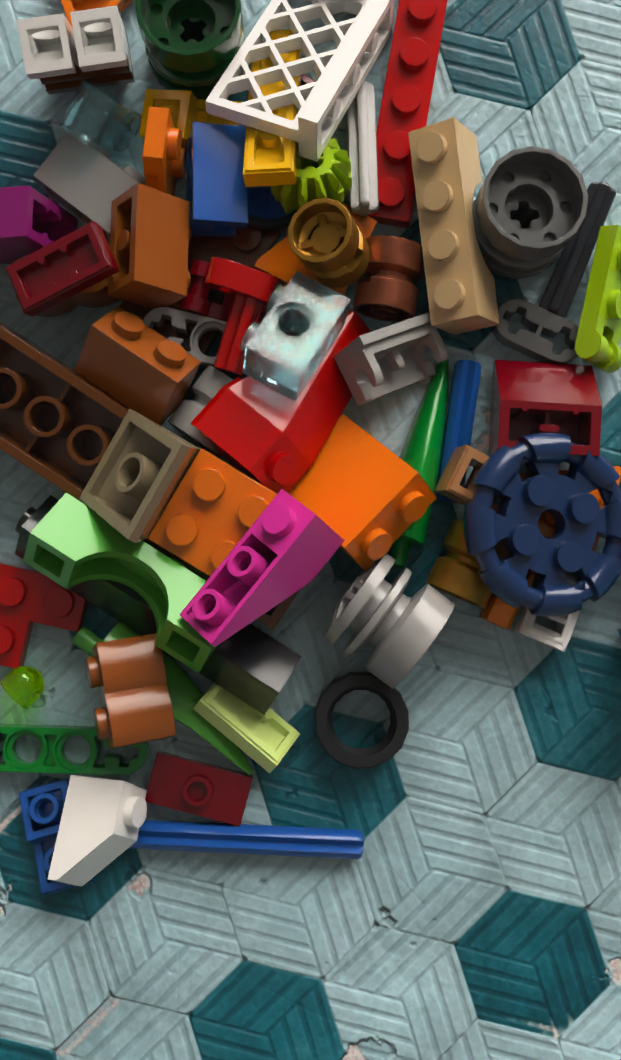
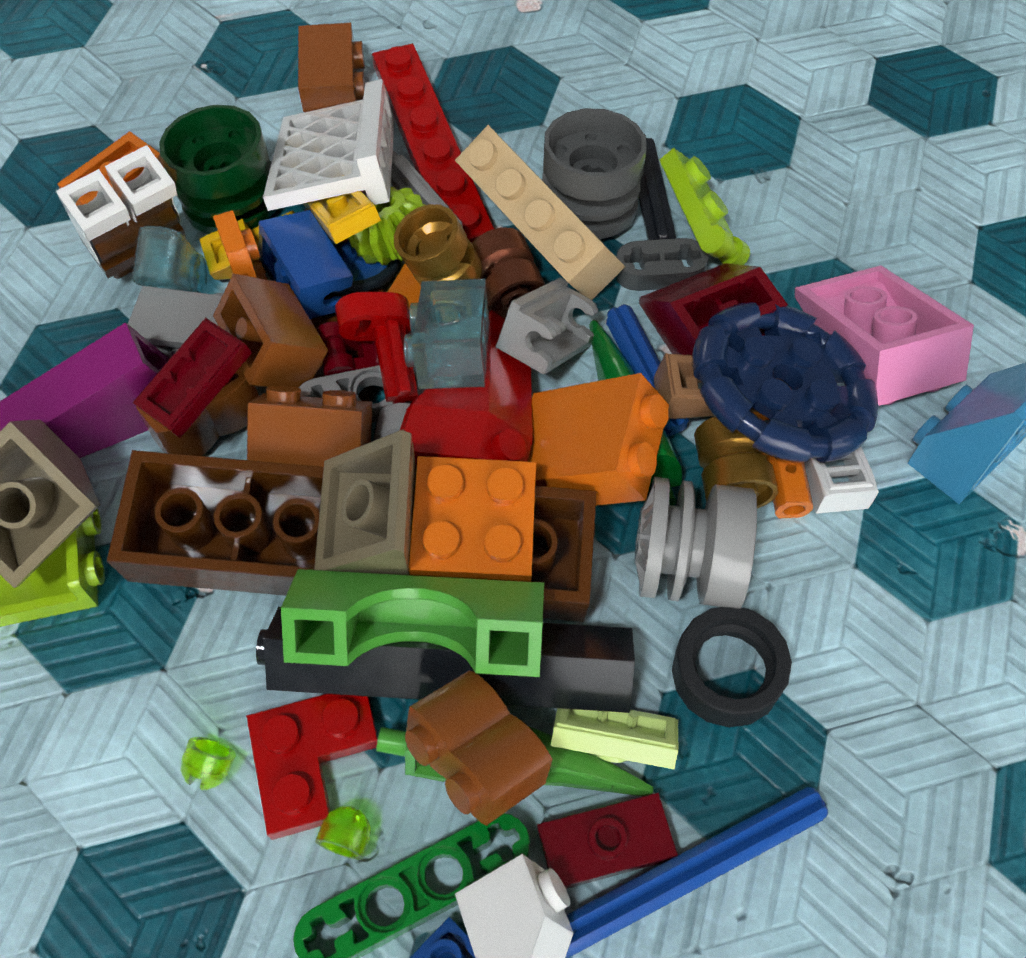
camera: 30 degrees left, 25 degrees down
dark pink slope [179,489,345,647] -> none

